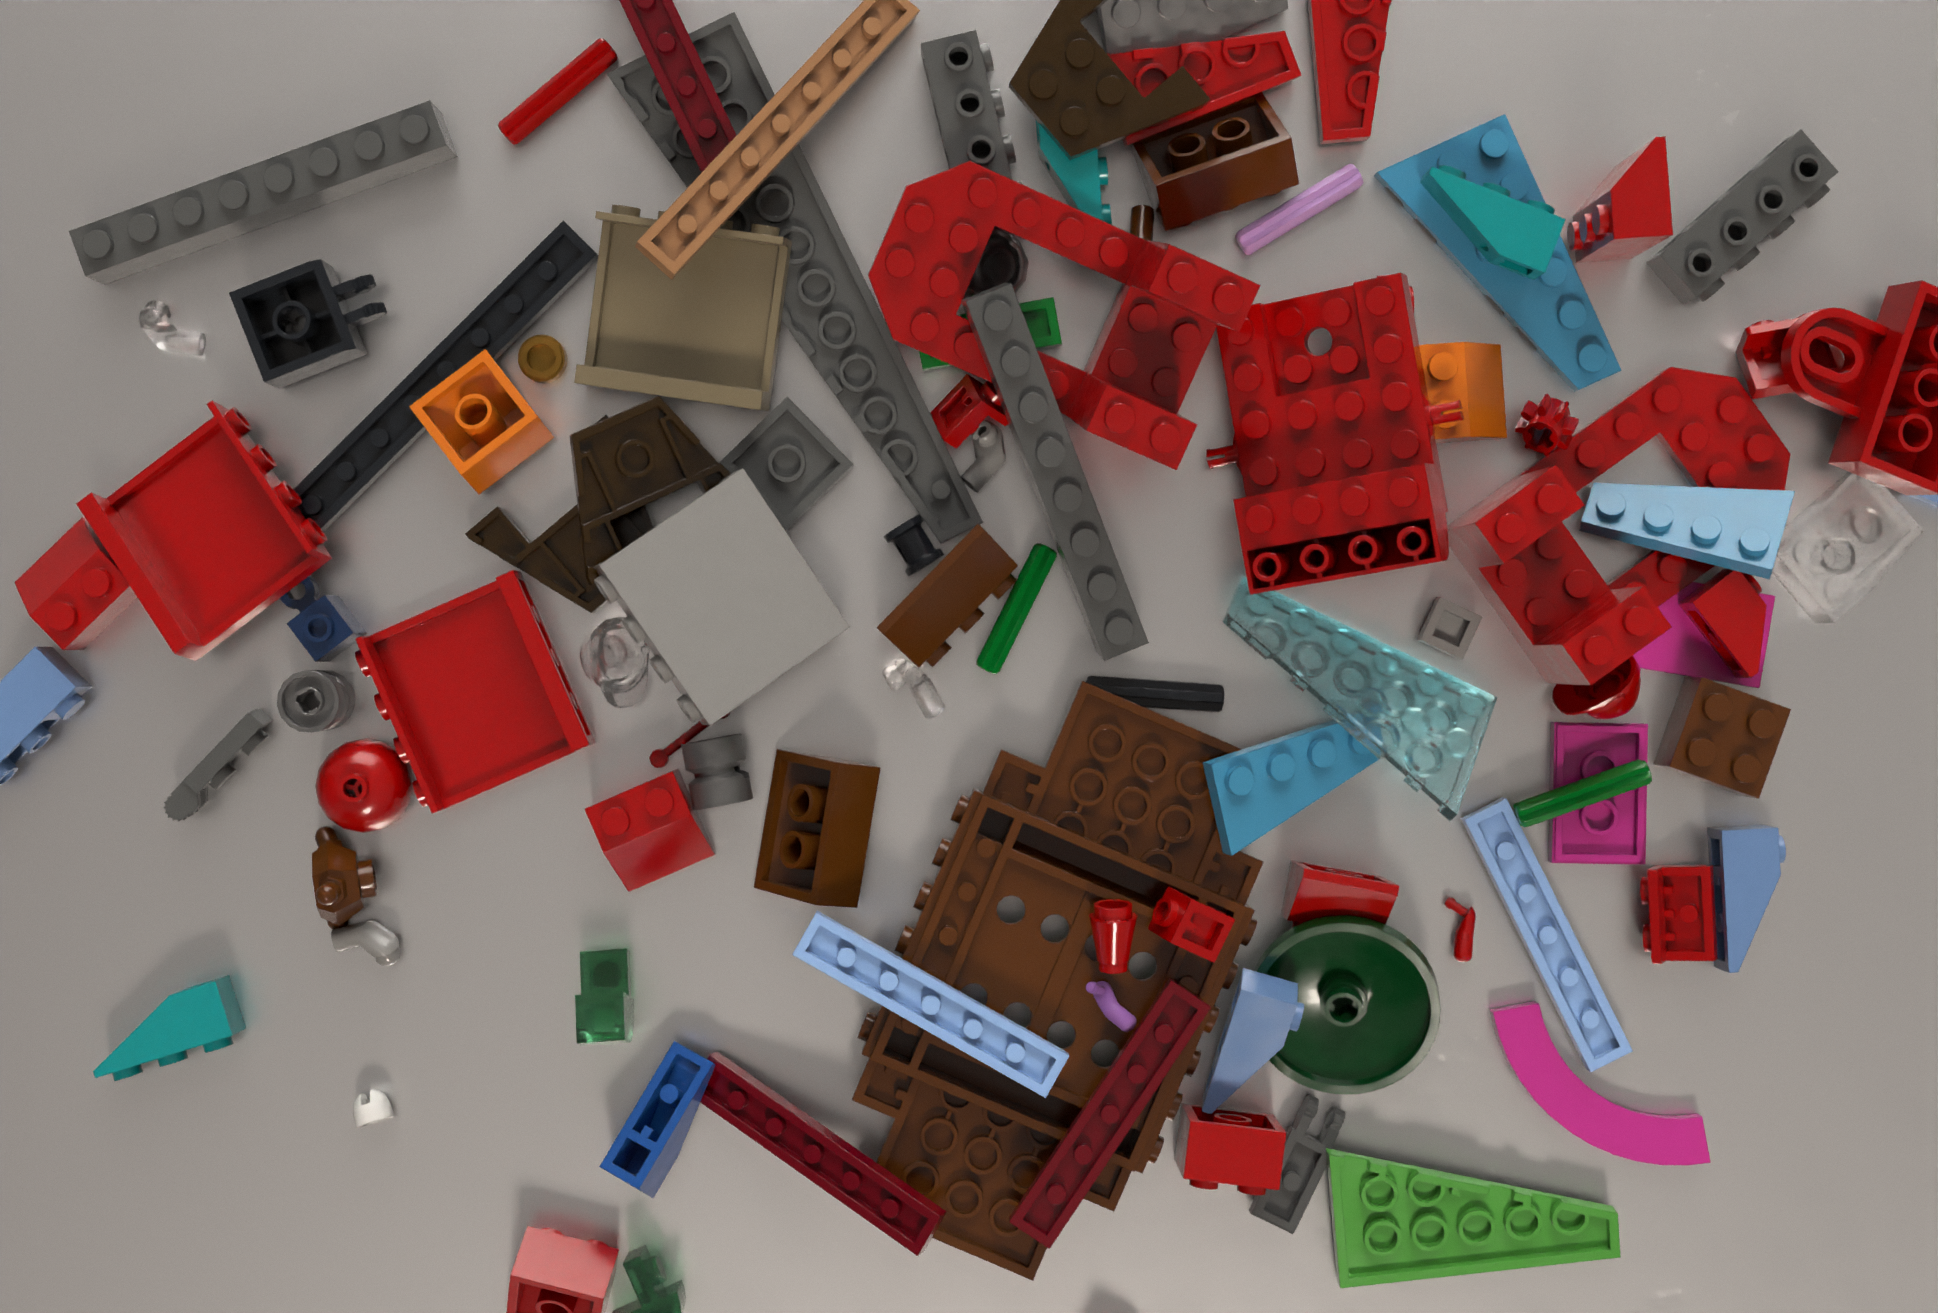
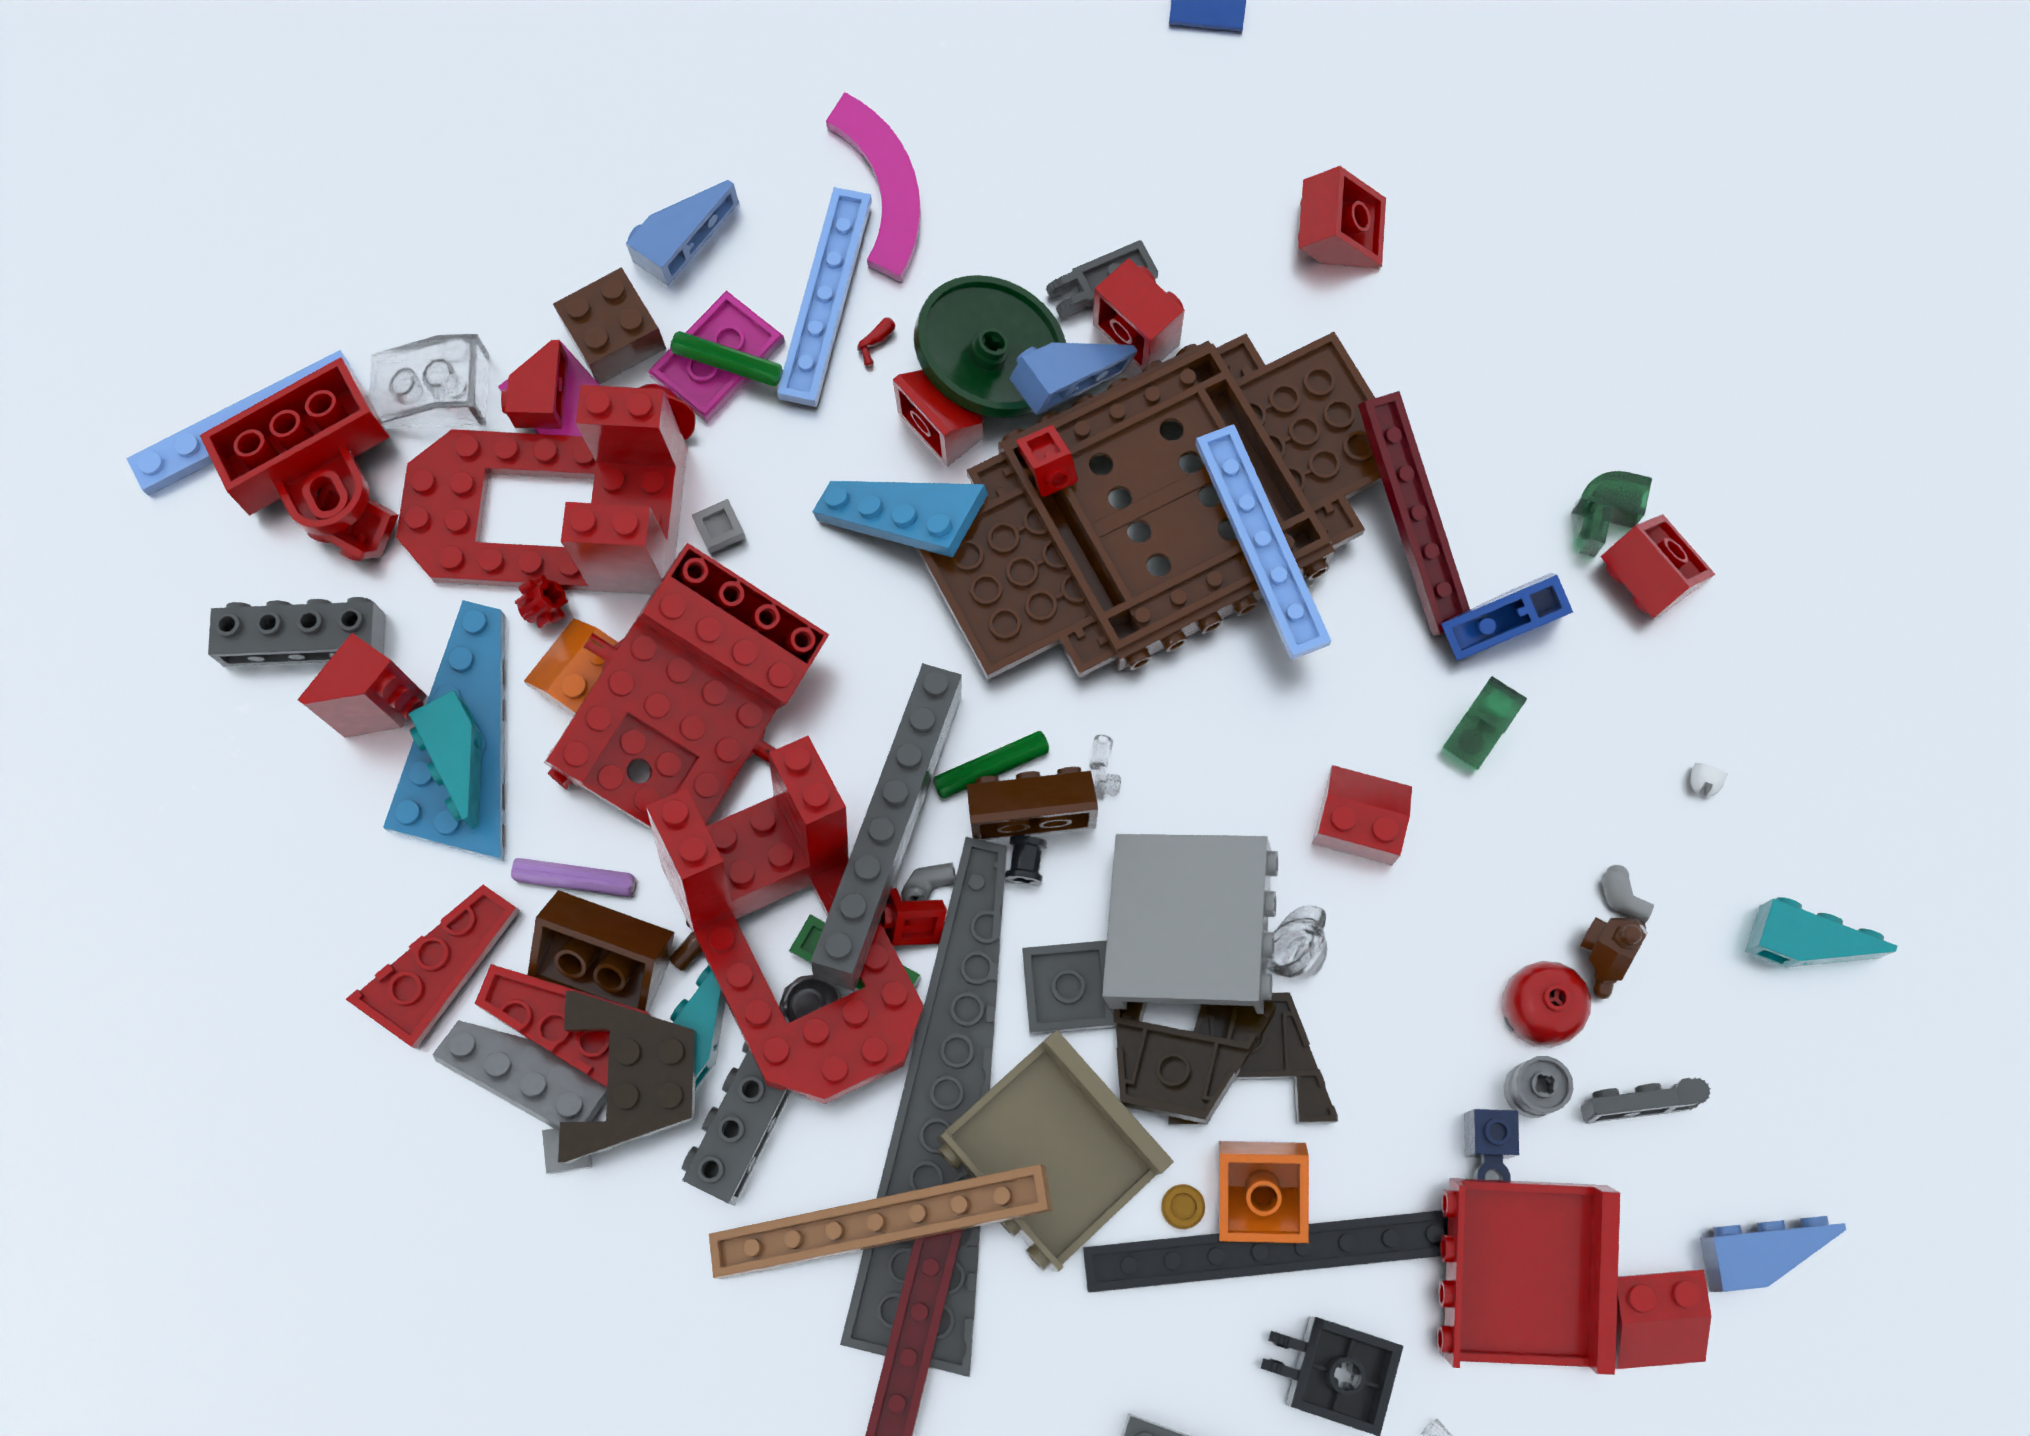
camera: 135 degrees left, 15 degrees down
red panel [355,570,596,813] -> none
red axle [498,38,618,145] -> none
red hinge [649,712,731,768] -> none
flat silver wheel [681,733,753,810] -> none
reddish brown slope [754,749,880,908] -> none
dark red plate [1009,978,1211,1249] -> none
black axle [1086,676,1224,712] -> none
medium lavender piece [1086,981,1137,1032] -> none
red cone [1089,899,1137,974] -> none
clear light blue wing [1222,576,1497,821] -> none
bright green wing [1326,1148,1621,1288] -> none
wing [1579,483,1795,580] -> none
red bracket [1640,865,1718,964] -> none

